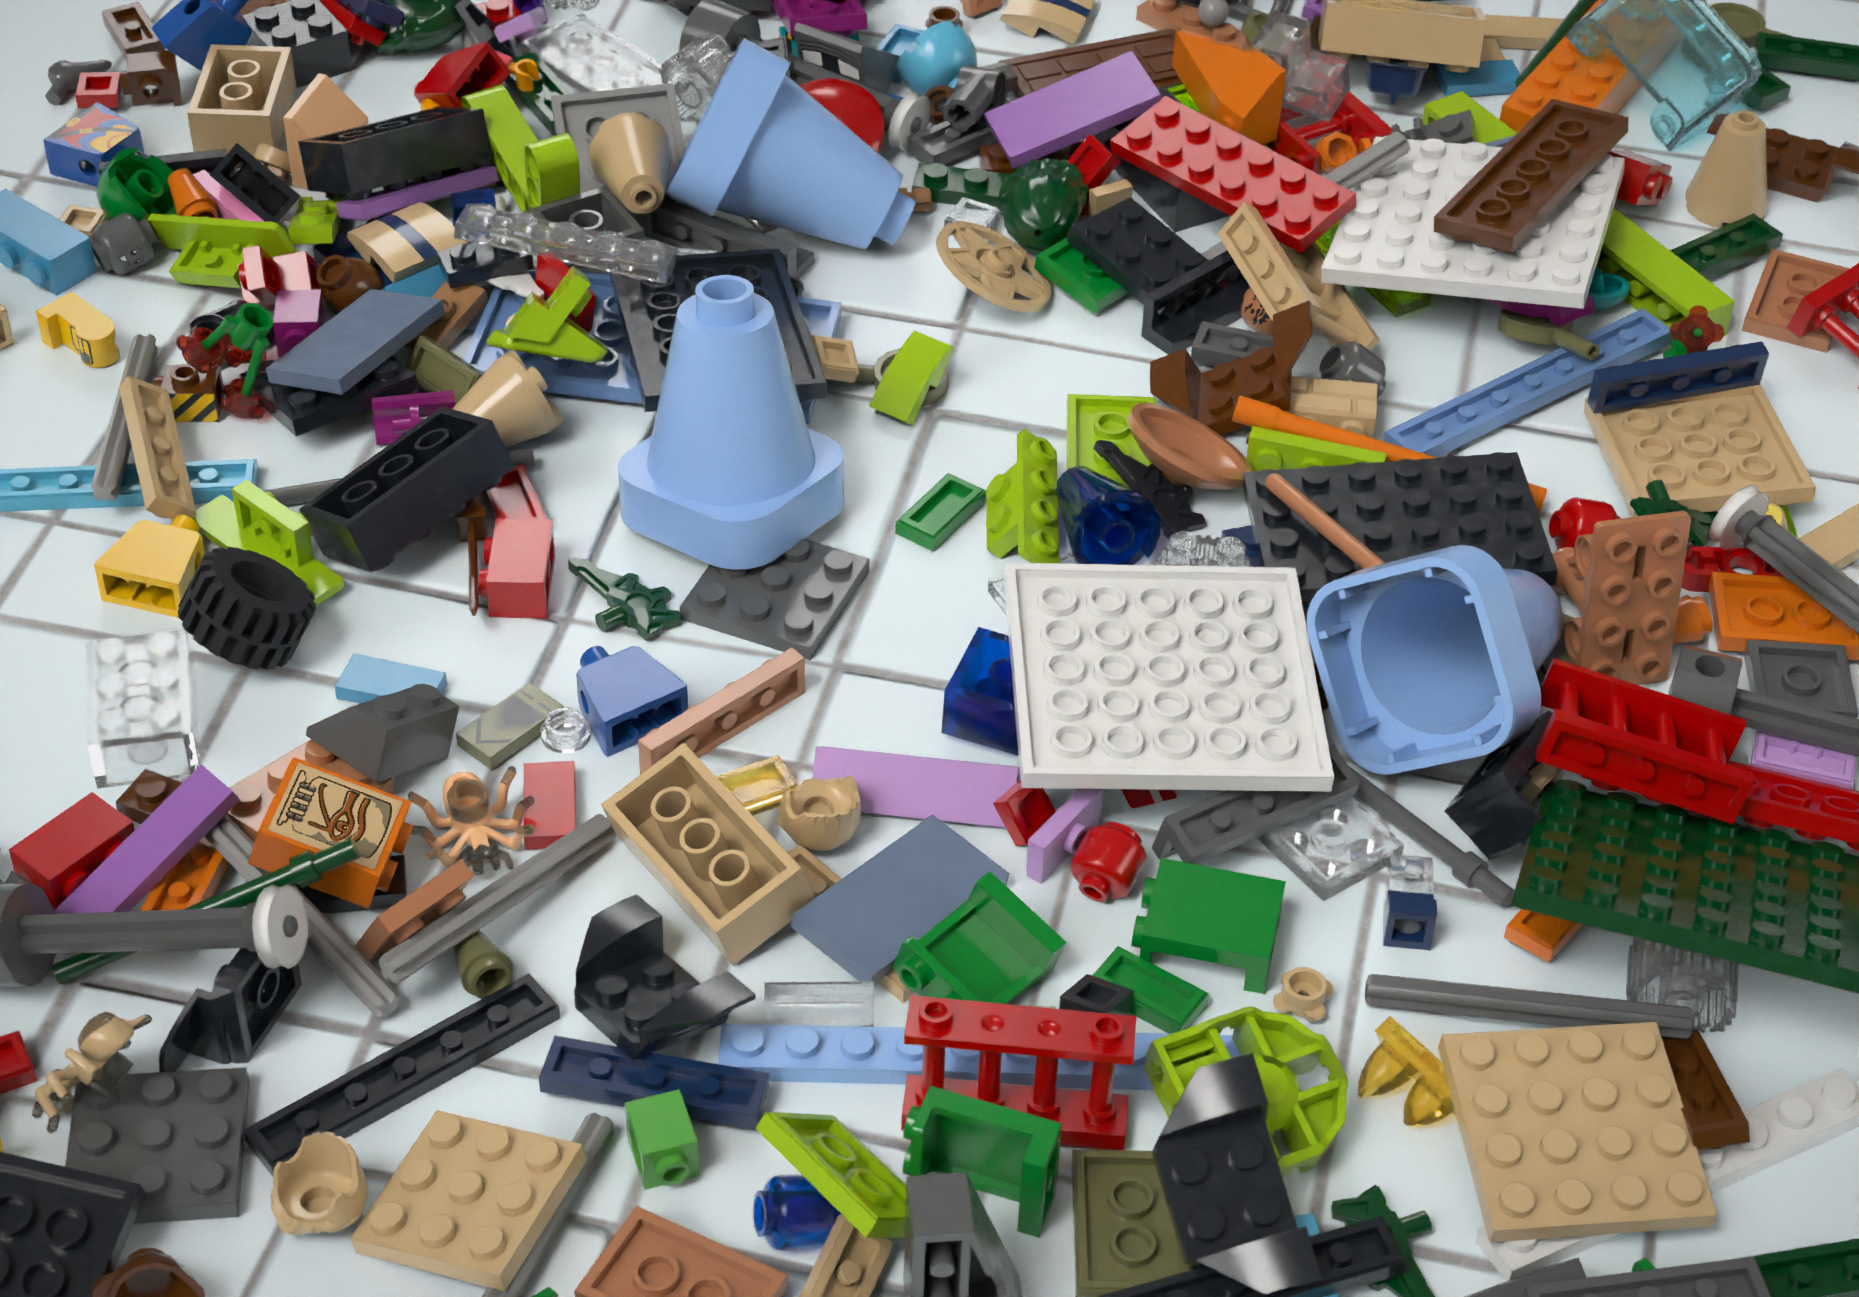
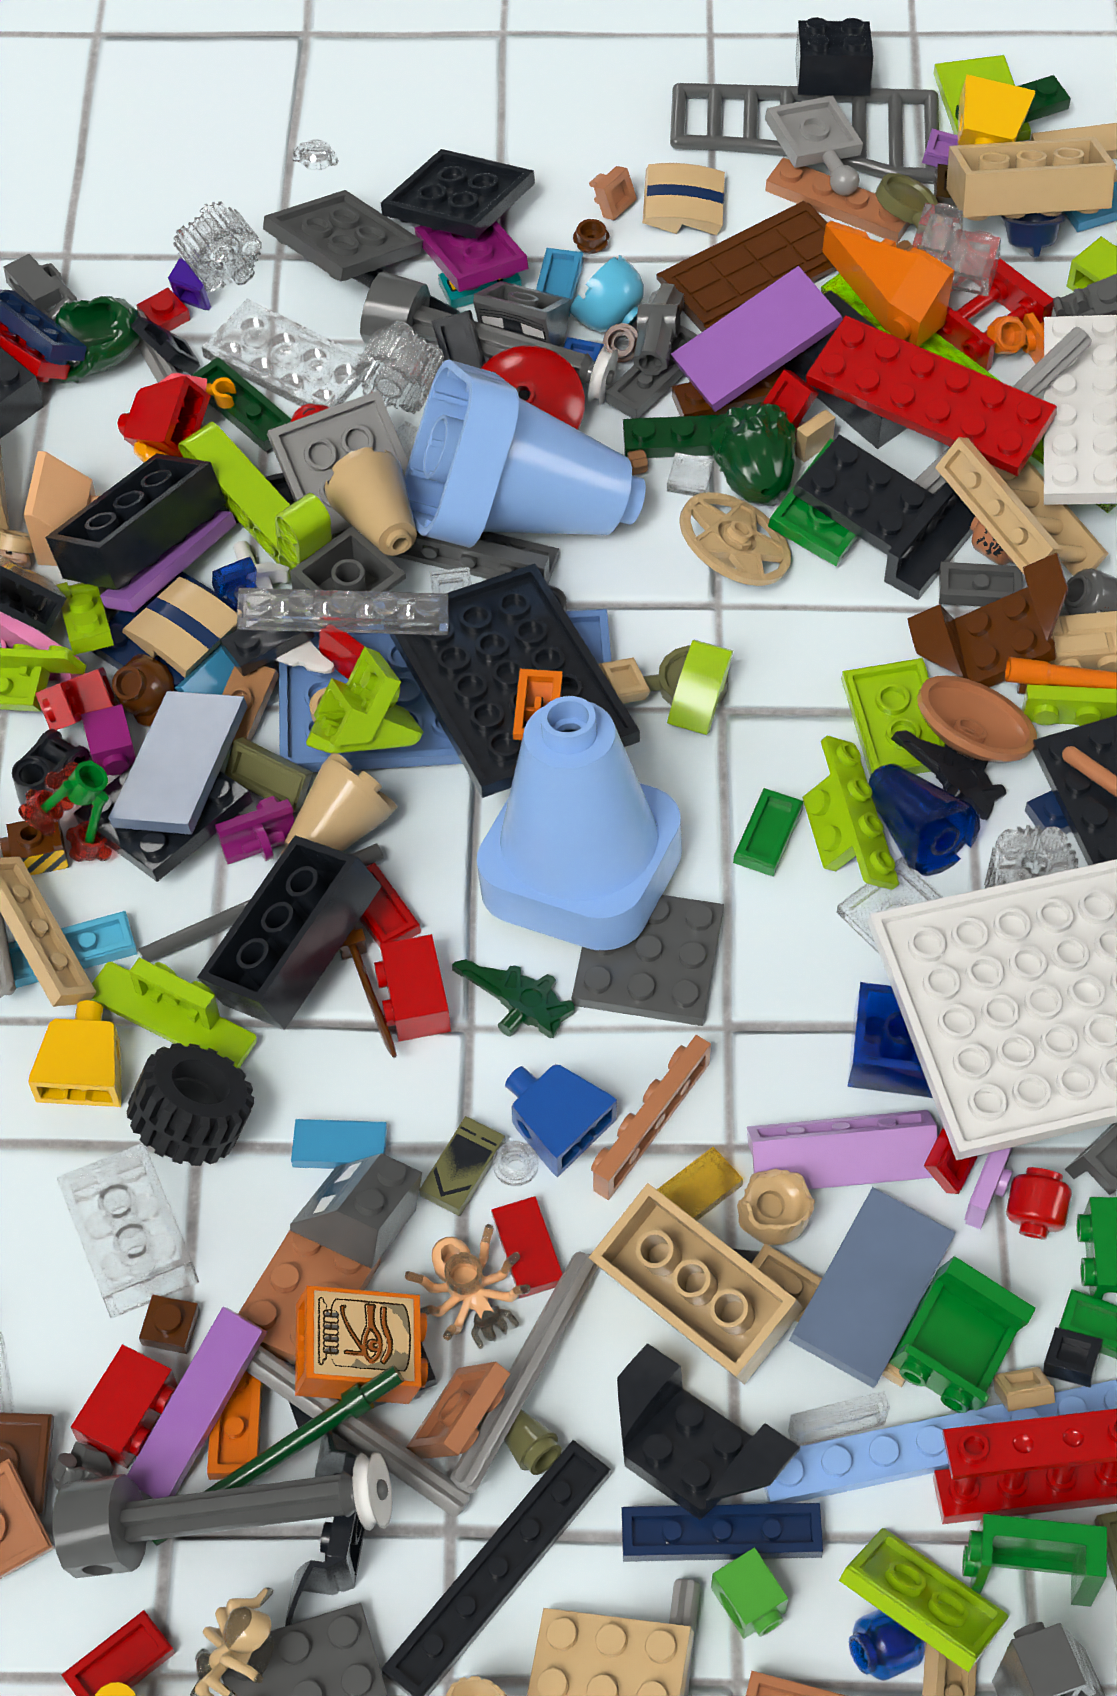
camera: 10 degrees left, 15 degrees up
lavender plate [494,7,548,43] -> none

